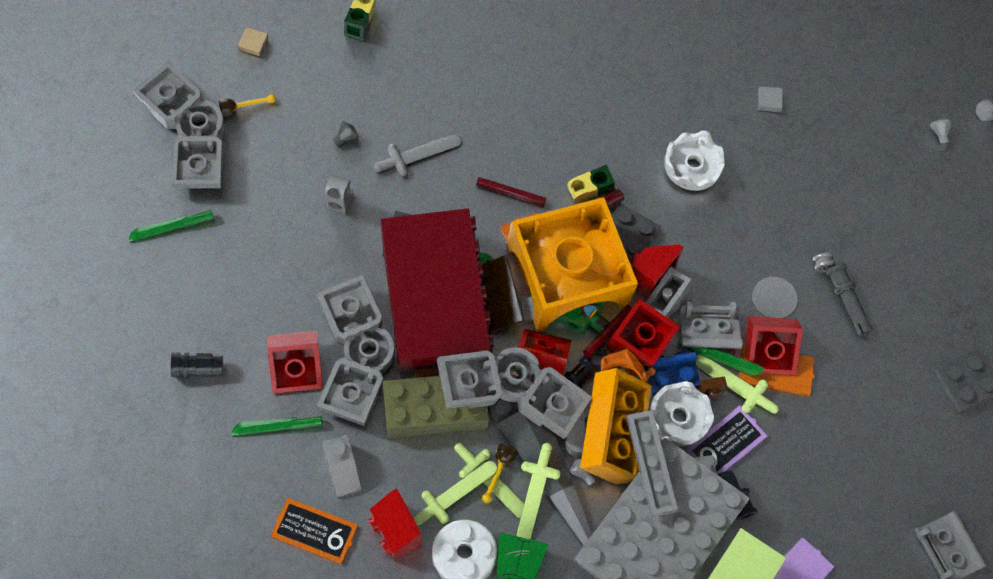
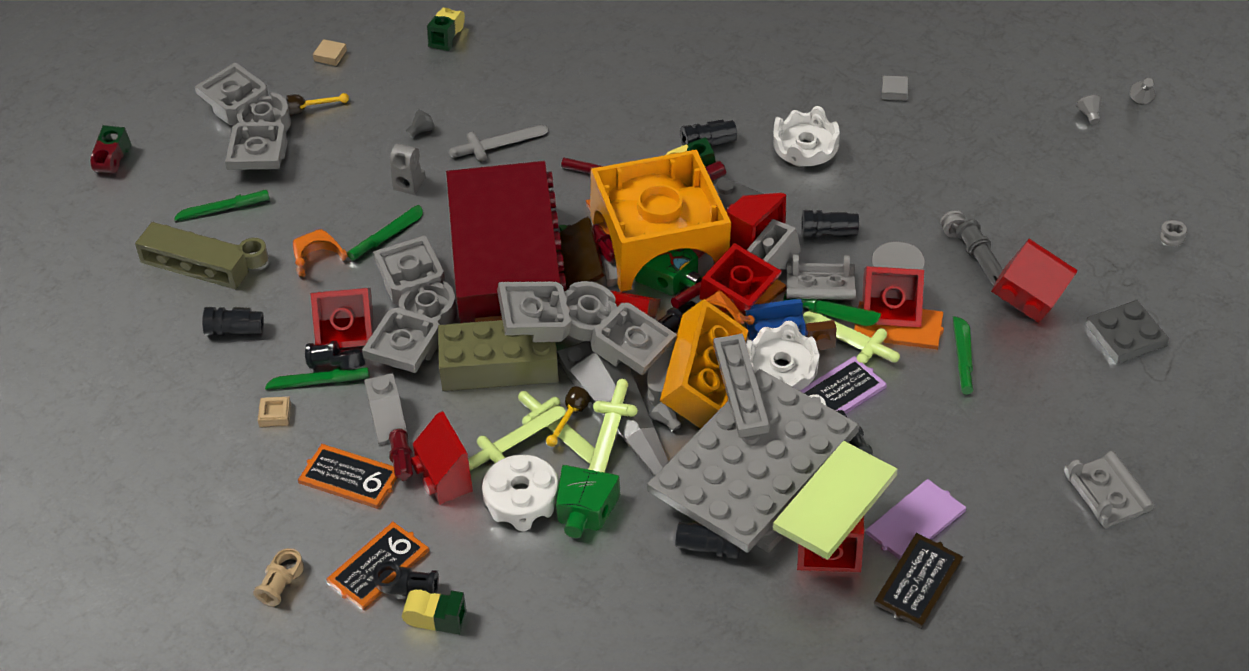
camera: 10 degrees right, 20 degrees down
none -> dark red leg [90,125,132,174]
none -> olive hinge [135,222,268,290]
none -> tan tile [258,396,291,427]
none -> orange helmet [293,229,348,277]
none -> black connector [305,341,366,369]
none -> green piece [347,205,423,261]
none -> dark red axle [389,429,413,481]
none -> dark red axle [592,225,616,264]
none -> black axle [680,119,737,146]
none -> black axle [801,210,859,237]
none -> green piece [953,316,973,394]
none -> red slope [991,239,1078,323]

